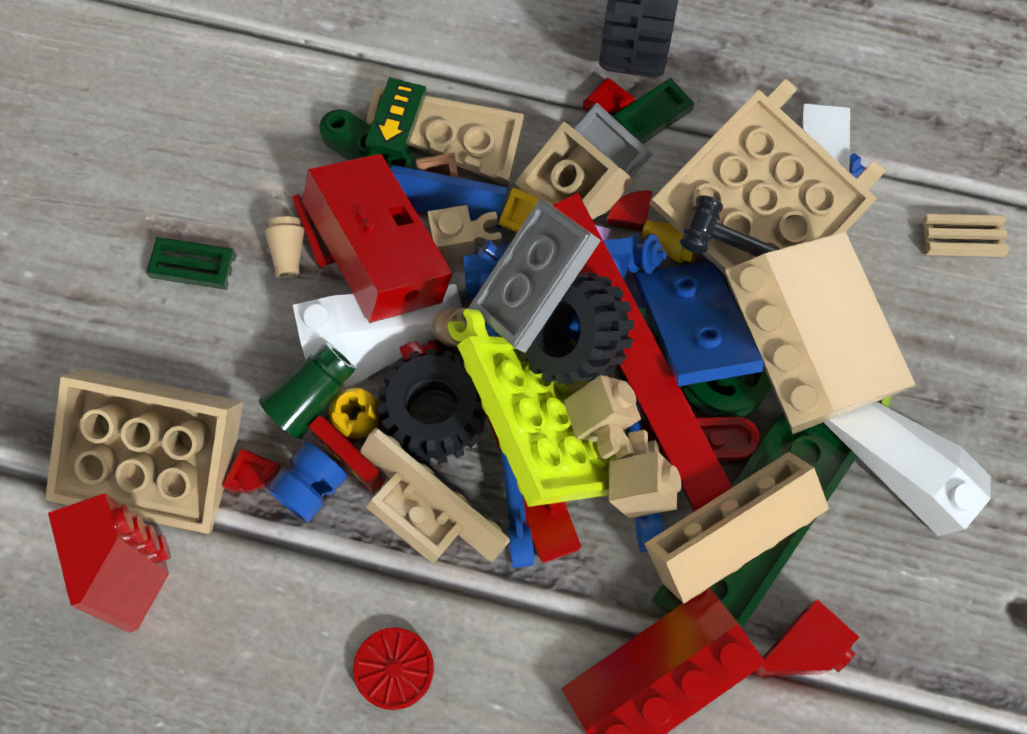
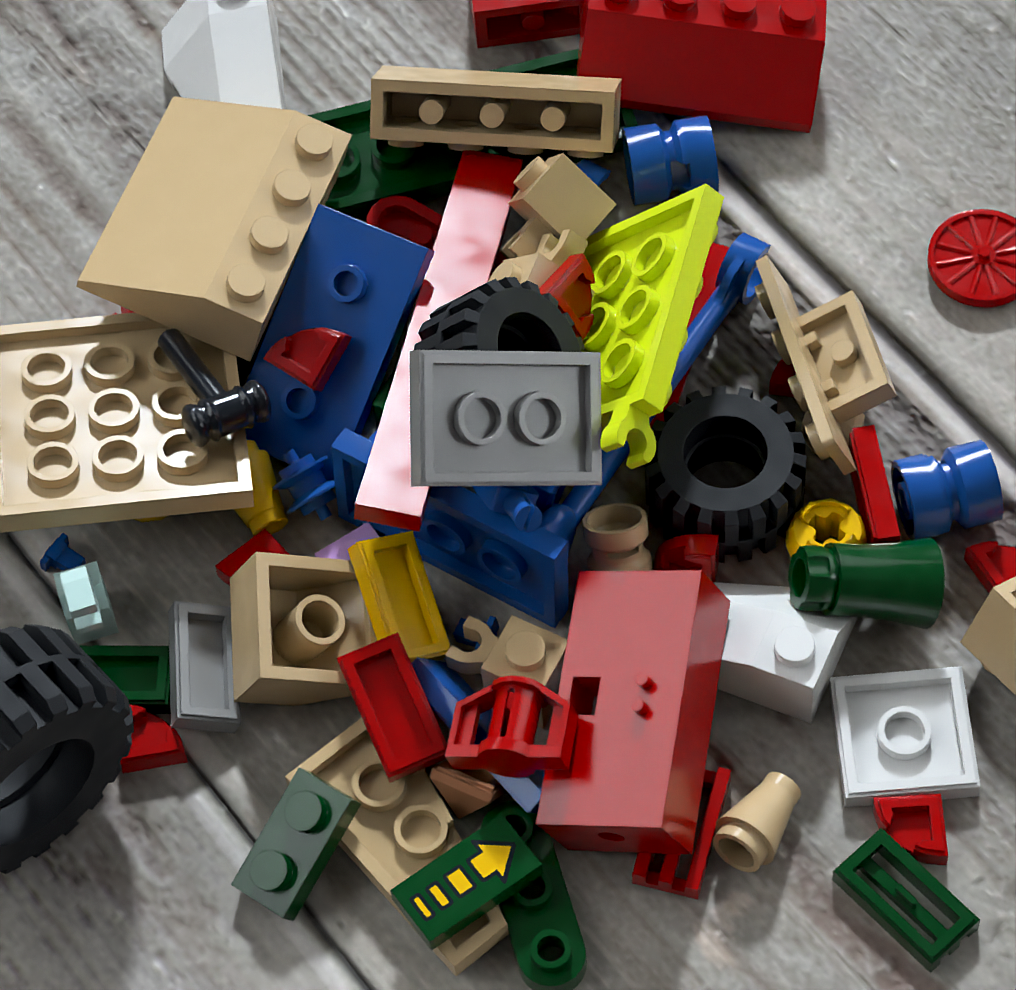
camera: 135 degrees left, 10 degrees down
none -> light aqua piece [53,561,119,645]
none -> plate [231,767,362,921]
none -> red tile [263,327,352,392]
none -> red tile [336,632,447,783]
none -> red piece [445,675,578,778]
none -> red tile [539,253,595,341]
none -> blue wheel [622,115,719,206]
none -> white tile [829,666,980,808]
none -> red tile [872,794,948,865]

